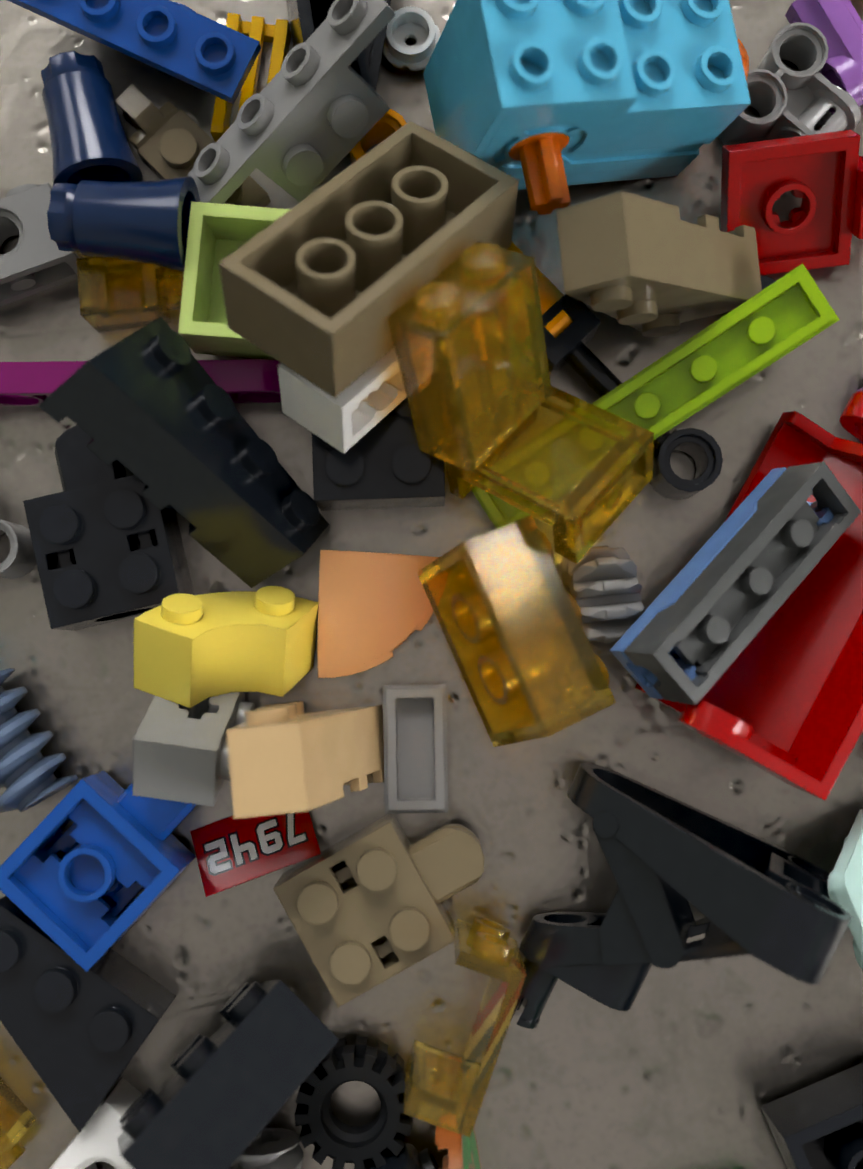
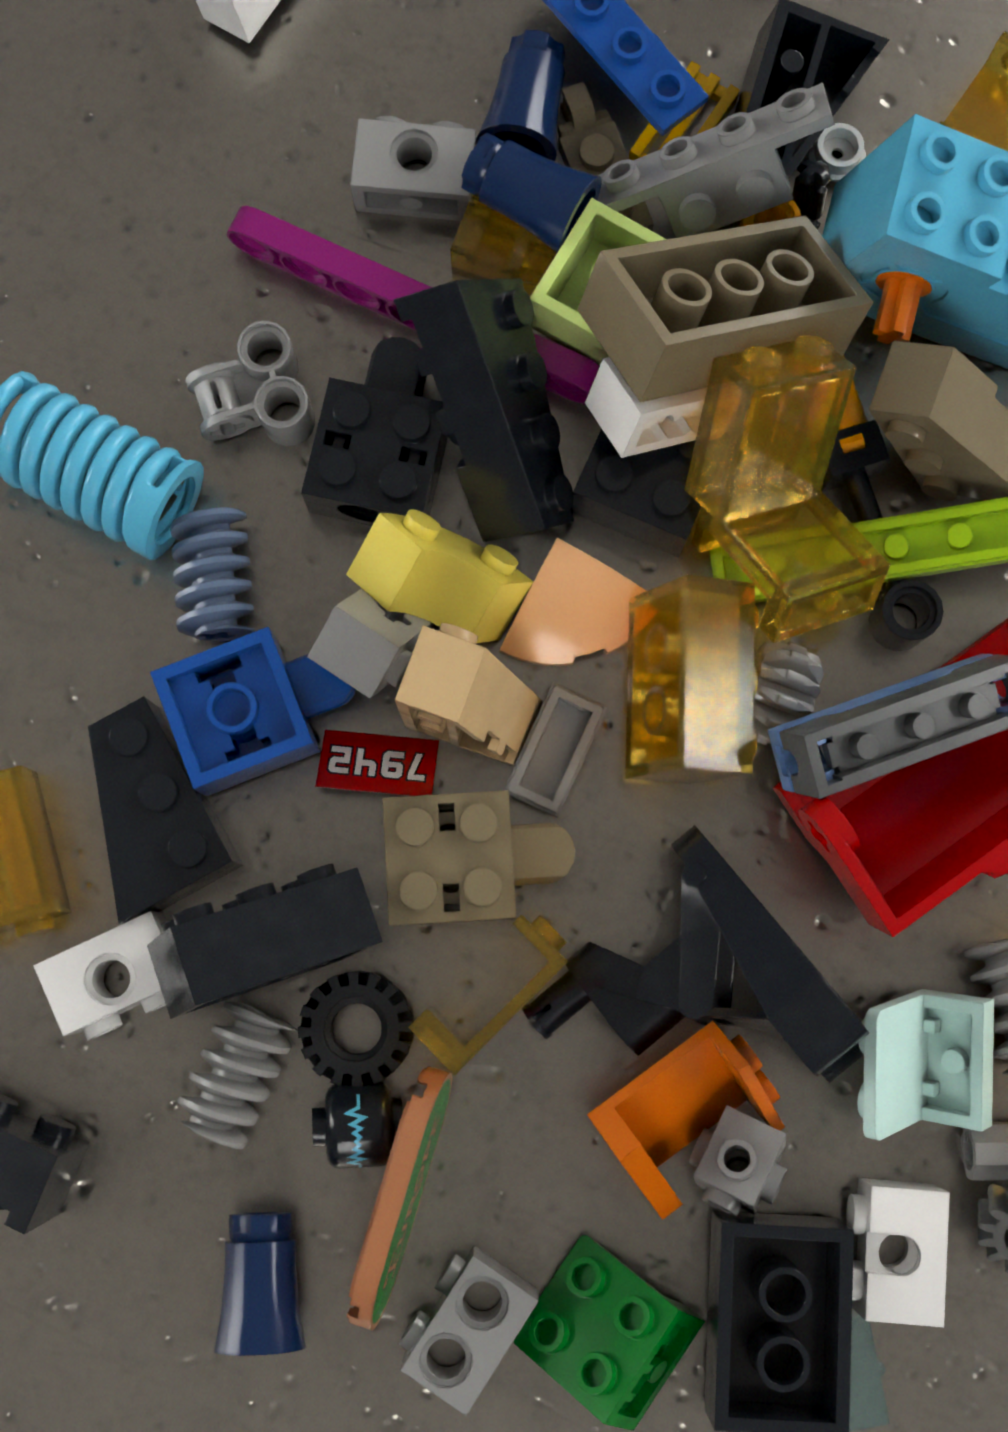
camera: 25 degrees right, 5 degrees down
none -> orange panel [587,1021,785,1220]
none -> light grey brick [689,1105,788,1217]
none -> black piece [792,160,830,229]

